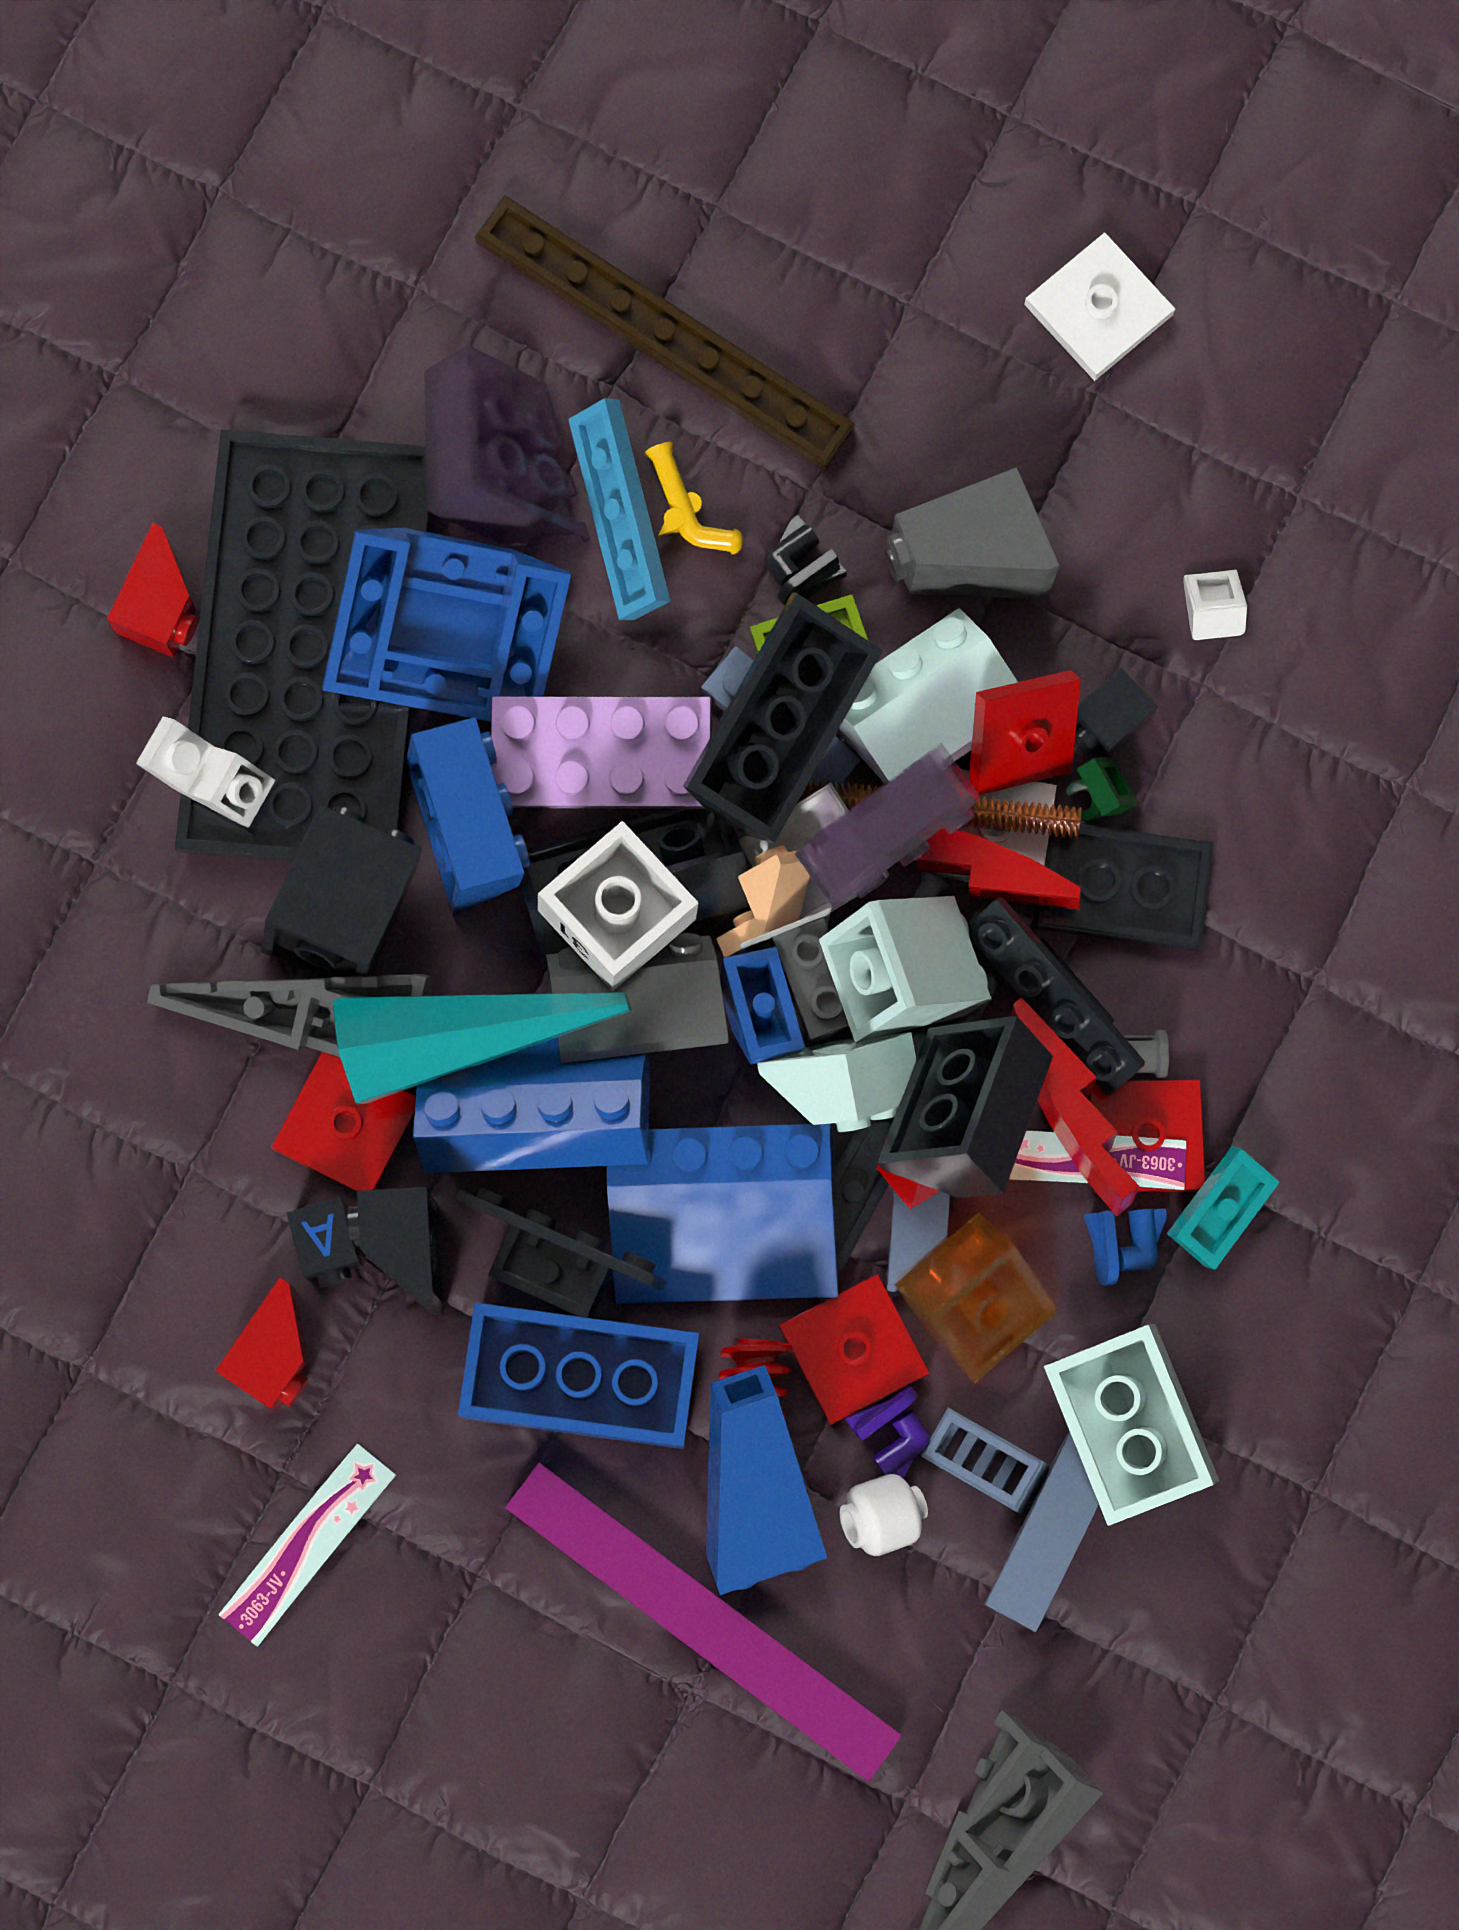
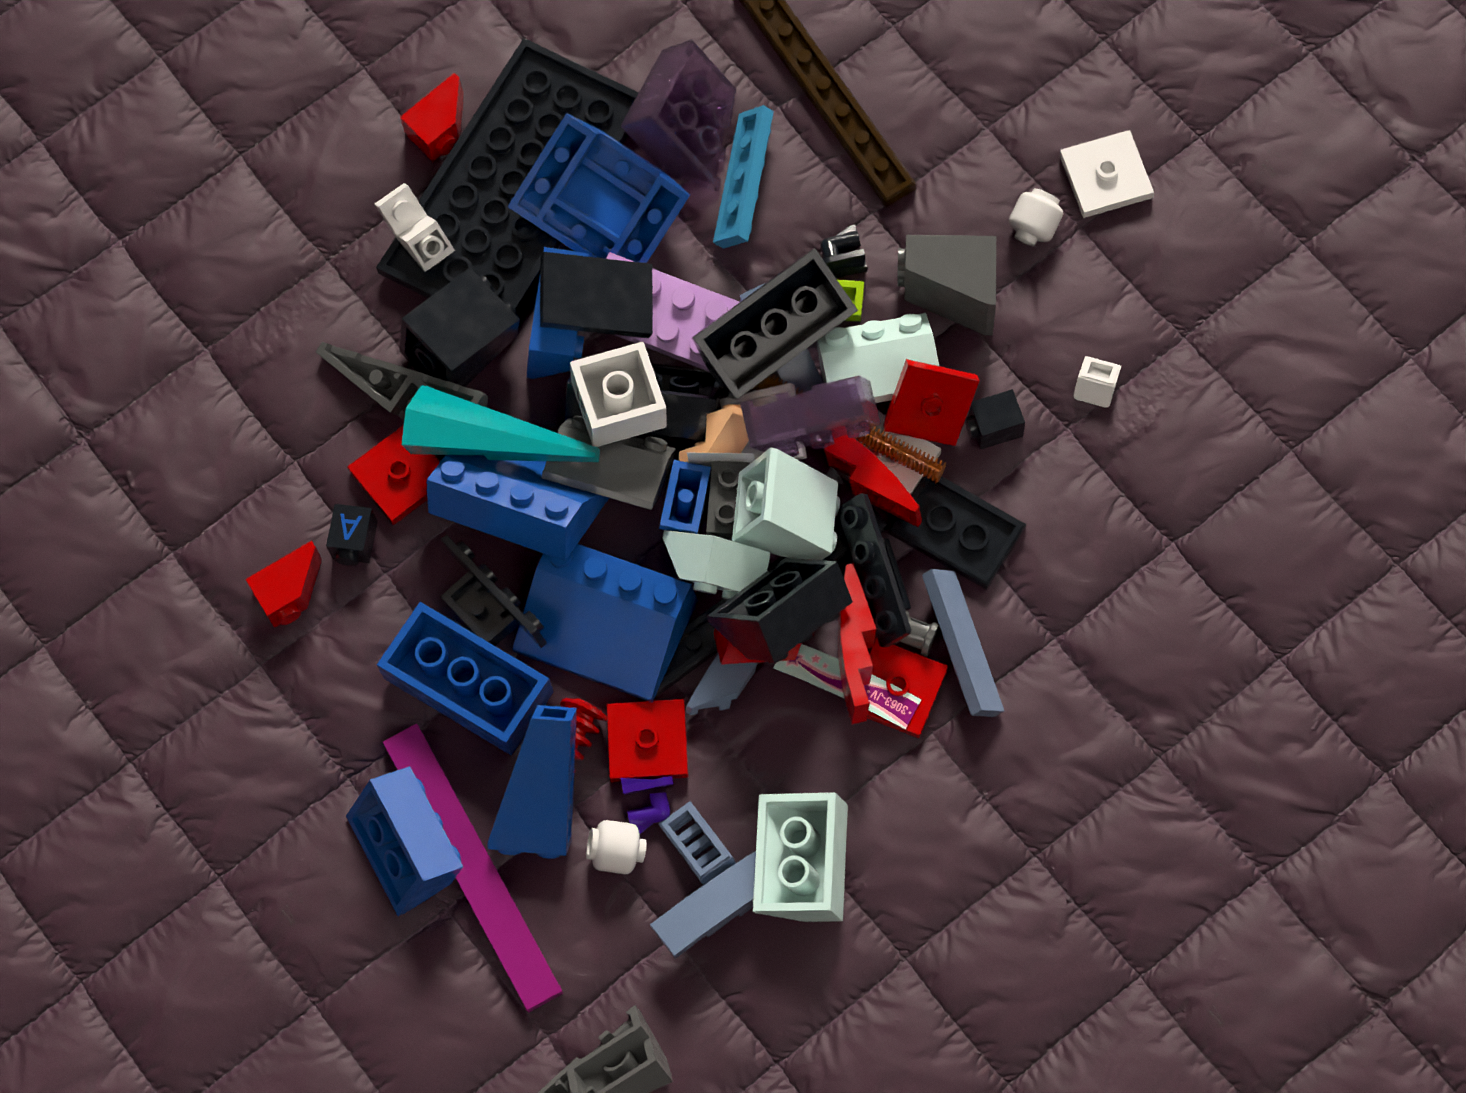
camera: 35 degrees right, 10 degrees down
sticker [219,1443,396,1647] -> none
black slope [348,1187,444,1316] -> none
yellow piece [644,442,743,555] -> none
clear orange slope [894,1213,1058,1383] -> none
dark green tile [1065,756,1139,821] -> none
blue piece [1083,1209,1167,1285] -> none
teal plate [1167,1146,1280,1270] -> none
none -> blue slope [346,766,463,916]
none -> black tile [540,252,653,338]
none -> sand blue tile [922,569,1004,717]
none -> white head [1009,188,1063,246]

